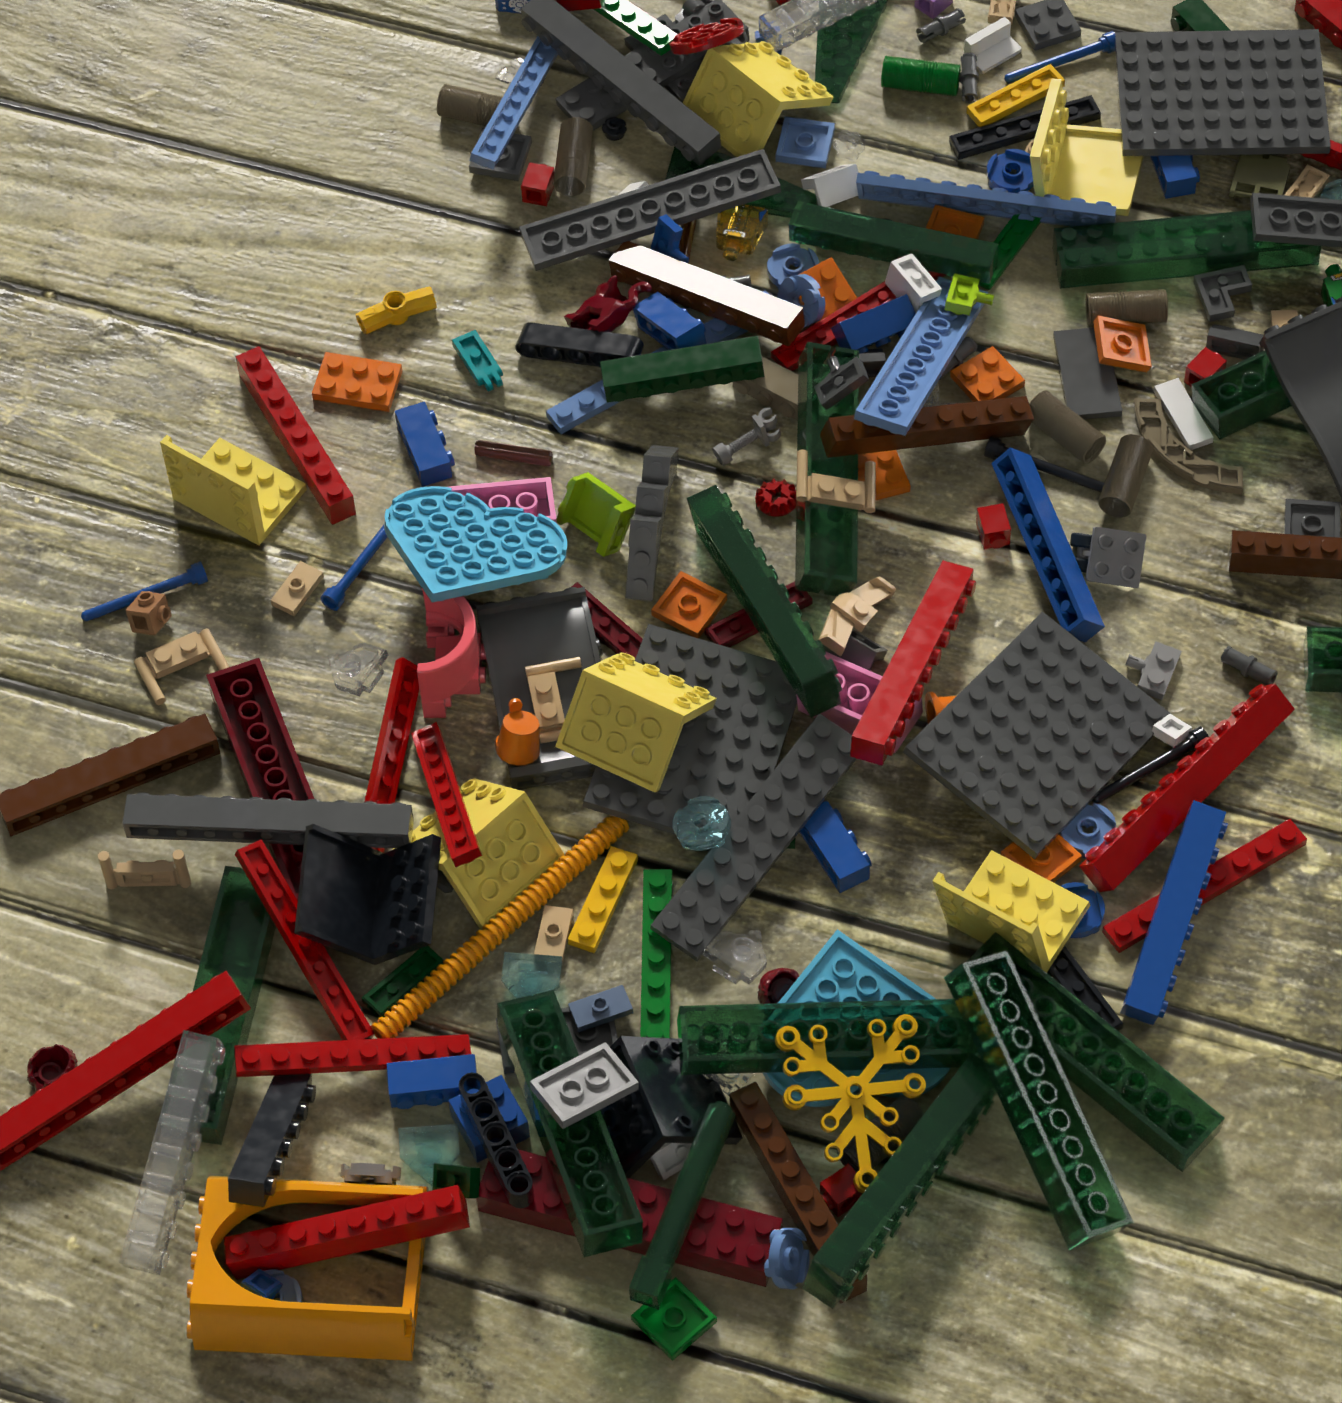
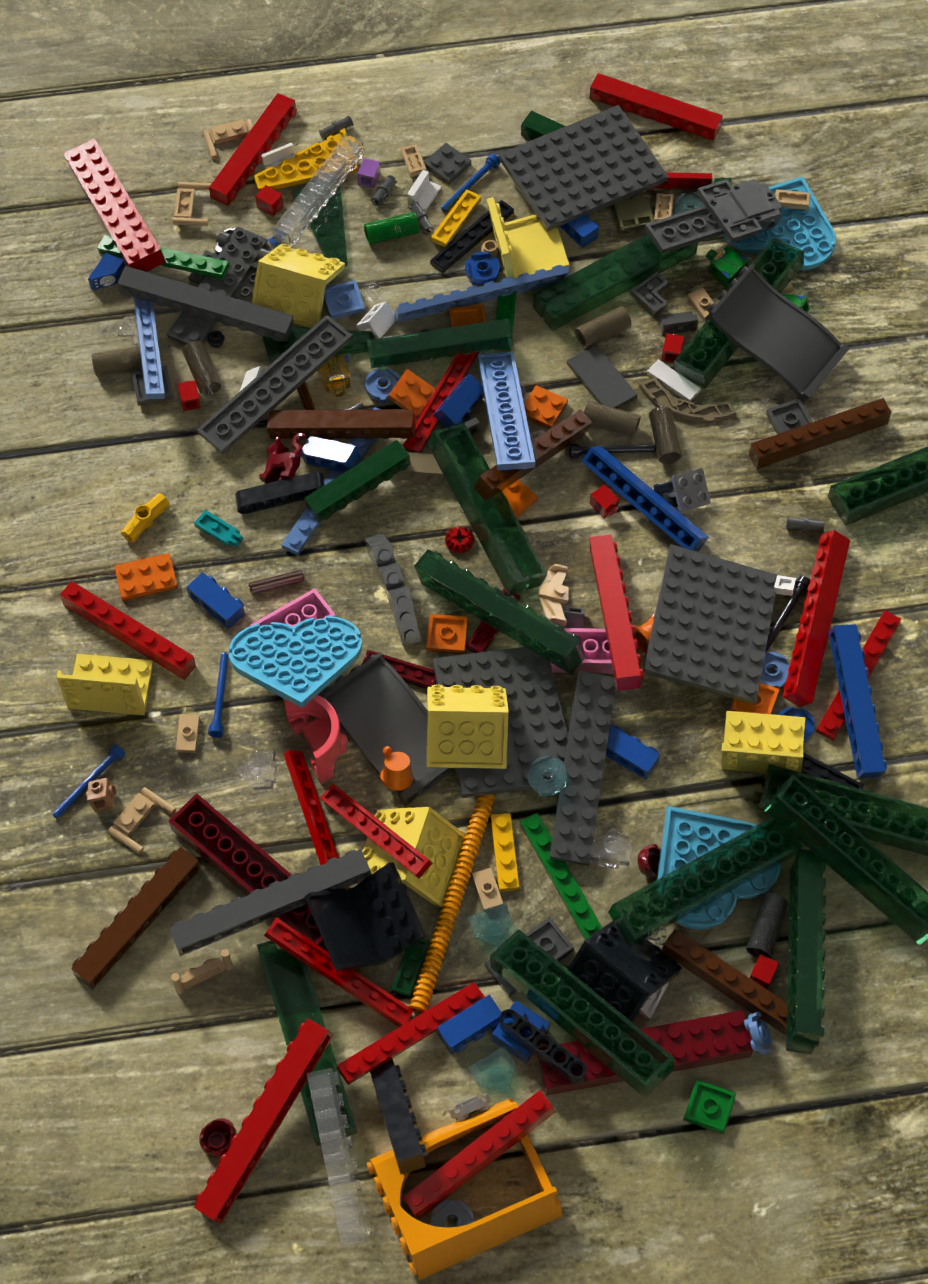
camera: 30 degrees left, 5 degrees up
blue slope [240,1269,283,1299] -> none
dark green plate [432,1163,480,1198] -> none
tan plate [525,657,582,744] -> none
light grey plate [530,1042,639,1129] -> none
lime panel [556,472,636,557] -> none
sand blue plate [568,985,633,1033] -> none
clear green brick [629,1101,736,1310] -> none
blue plate [650,214,689,263] -> none
red tile [669,18,745,55] -> none
light grey bar [712,408,781,466] -> none
yellow plant [775,1014,926,1194] -> none
medium blue plate [778,274,825,328] -> none
tan plate [796,449,876,513] -> none
dark grey plate [814,356,869,410] -> none
white panel [885,253,942,313] -> none
lime plate [944,273,994,316] -> none
orange plate [1093,315,1152,373] -> none
light grey plate [1125,641,1182,700] -> none

